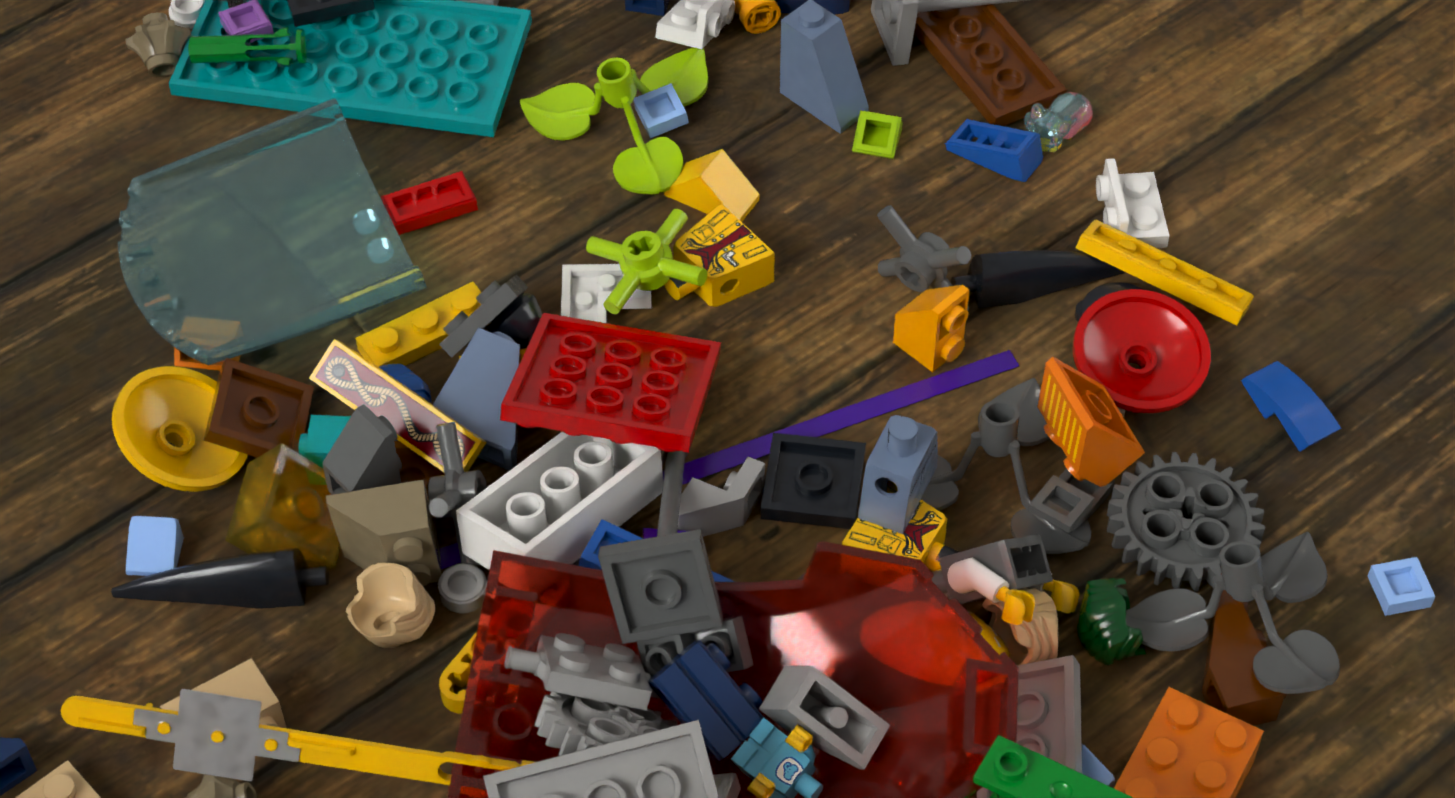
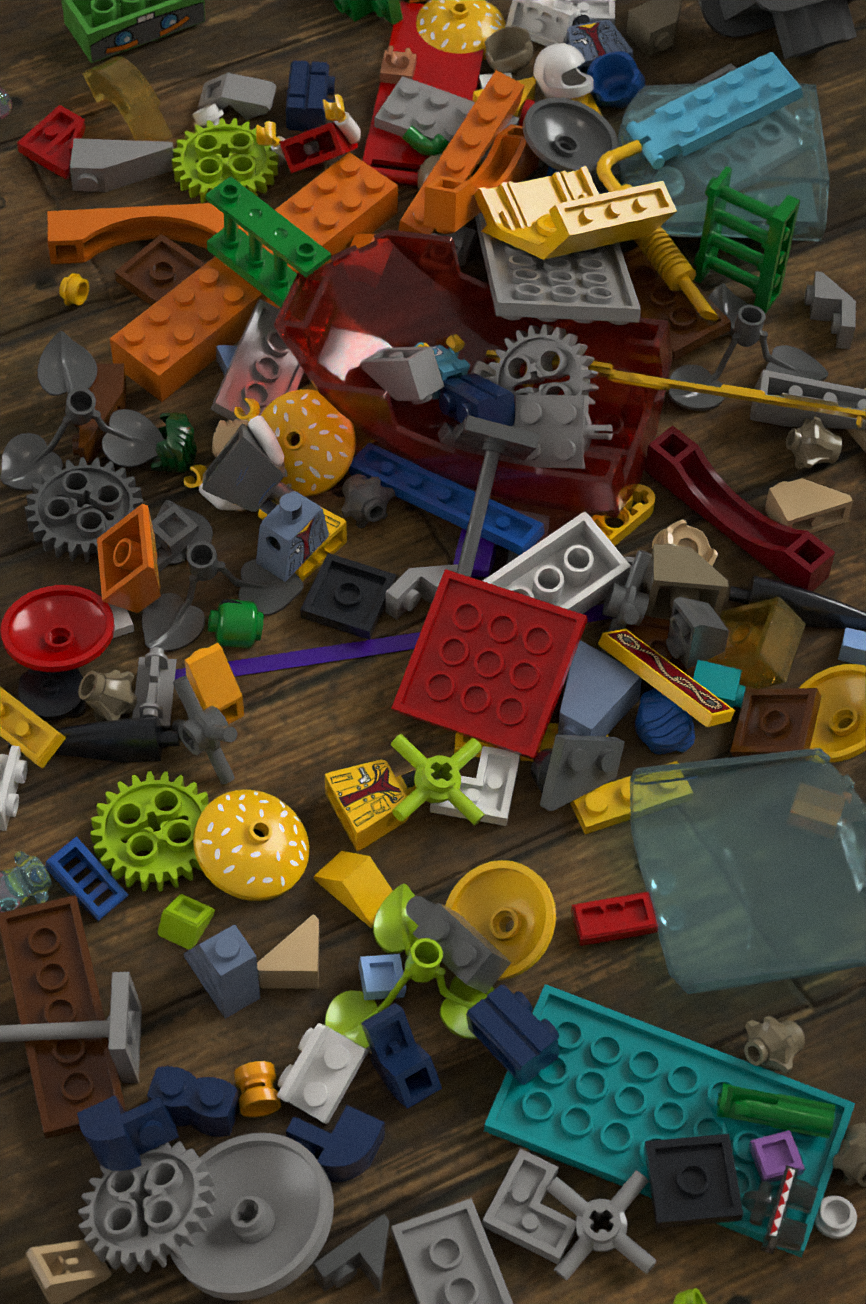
camera: 170 degrees left, 5 degrees up
none -> dark tan rock [78,669,137,722]
none -> lime gear [90,771,209,891]
none -> light grey hinge [132,647,177,728]
none -> yellow dish [193,790,309,901]
none -> green head [208,599,264,649]
none -> tan slope [257,914,320,989]
none -> dark blue brick [361,1003,442,1109]
none -> dark grey brick [406,896,512,994]
none -> yellow dish [445,860,556,981]
none -> dark blue brick [466,984,560,1085]
none -> dark red arch [644,425,835,591]
none -> dark tan rock [744,1016,805,1074]

